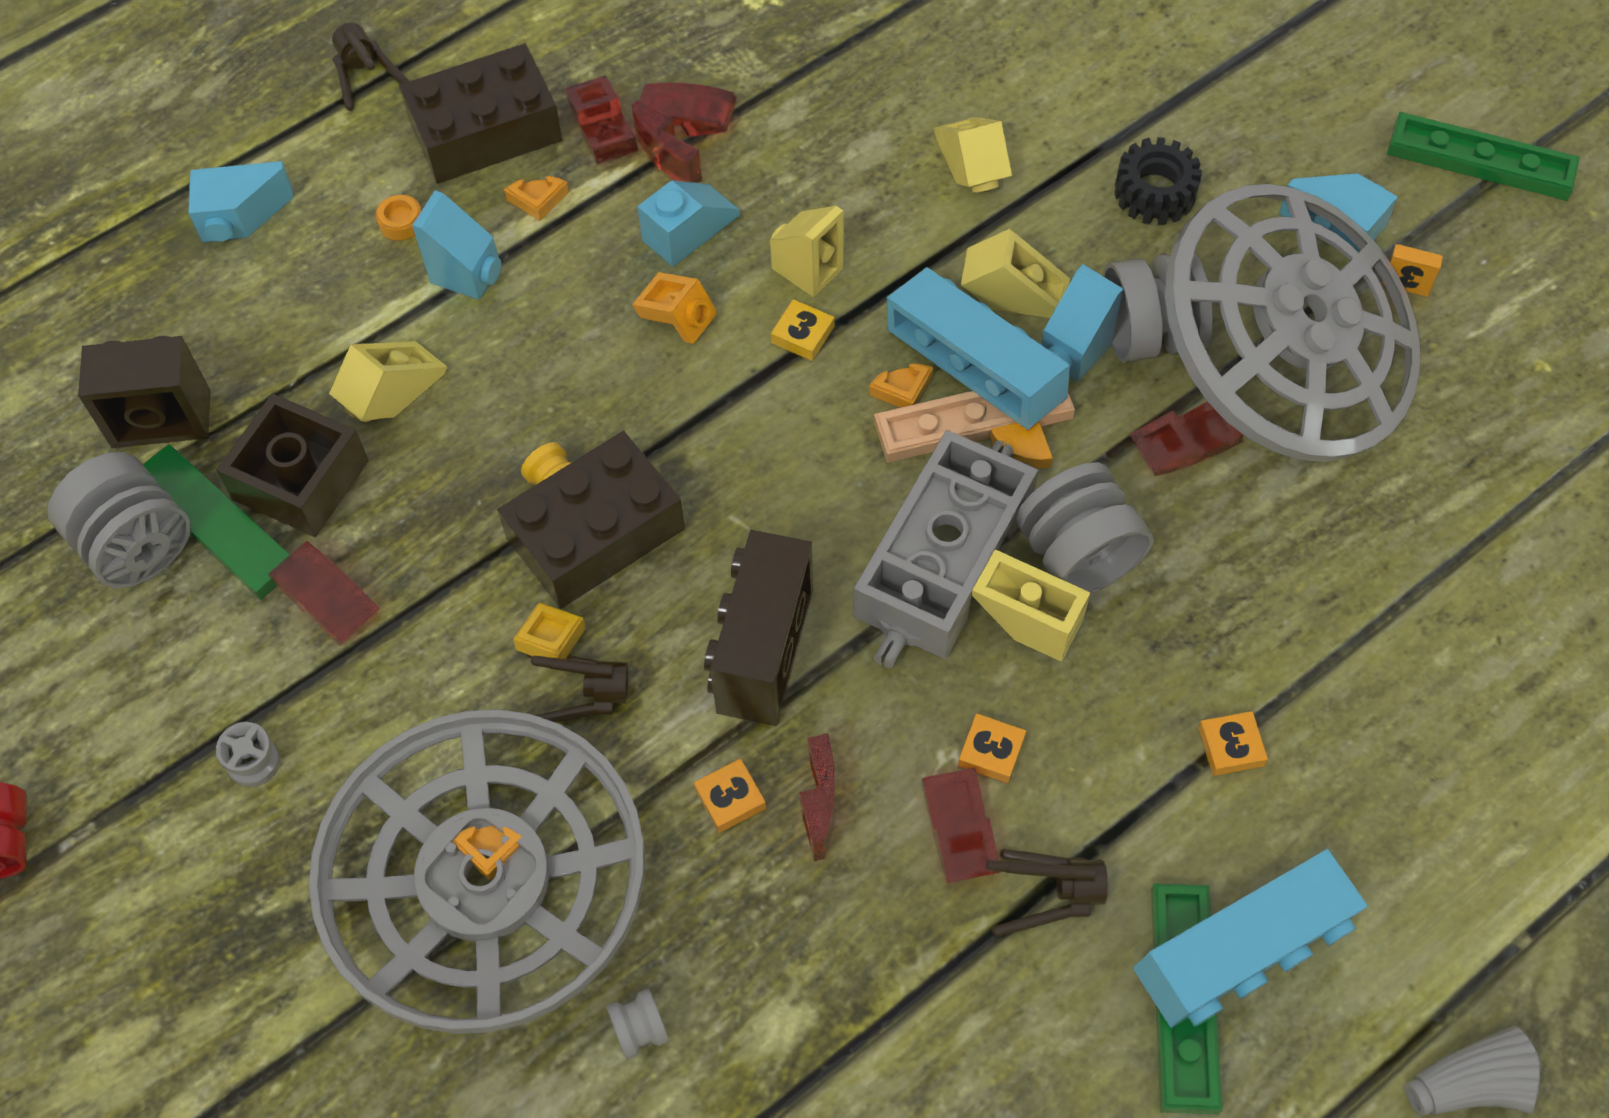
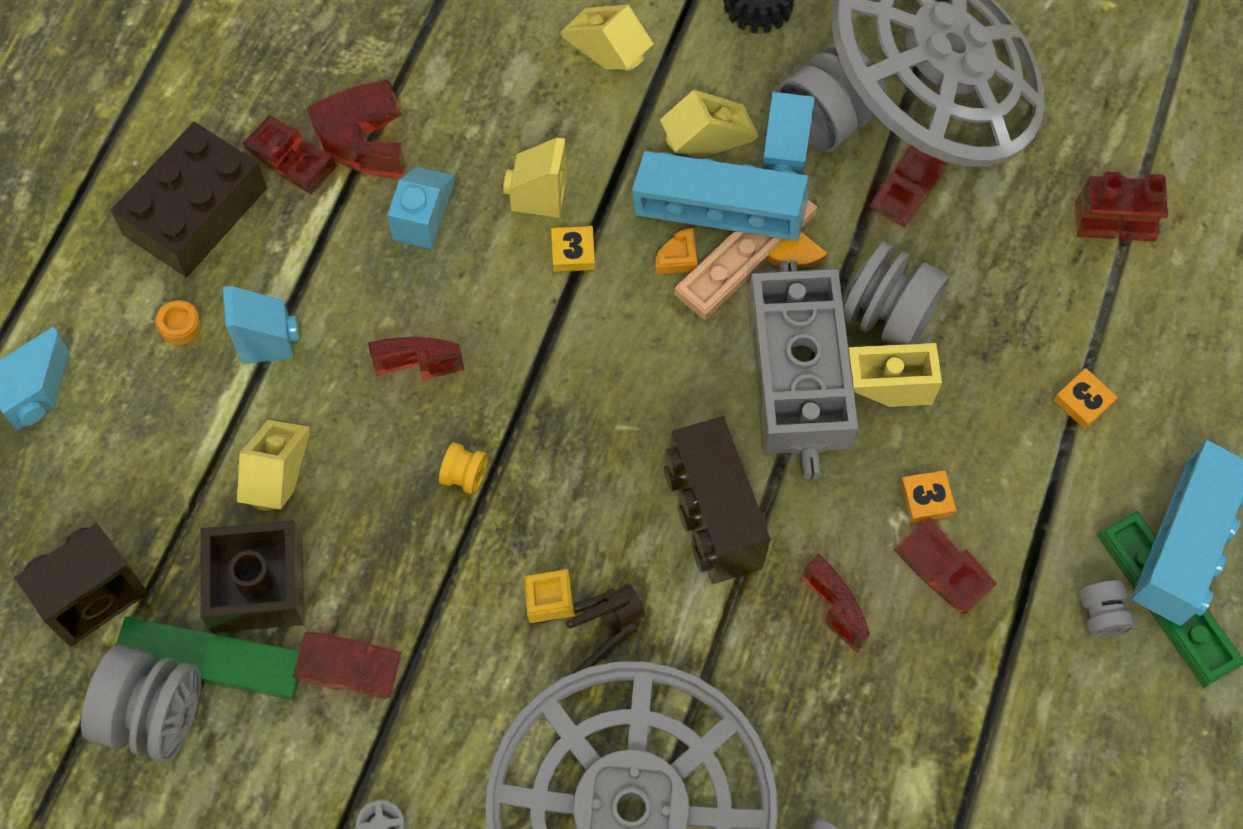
camera: 35 degrees left, 5 degrees up
dark brown plant [332,23,409,111] -> none
light orange tile [452,826,523,881] -> none
dark brown brick [497,430,685,609] -> none
light orange tile [504,176,569,221] -> none
light orange bracket [632,272,717,344] -> none
light orange tile [693,758,766,833] -> none
dark brown plant [985,849,1108,936] -> none
none -> clear red slope [368,337,464,380]
none -> clear red hips [1075,172,1168,242]
none -> light grey wheel [1079,580,1136,639]

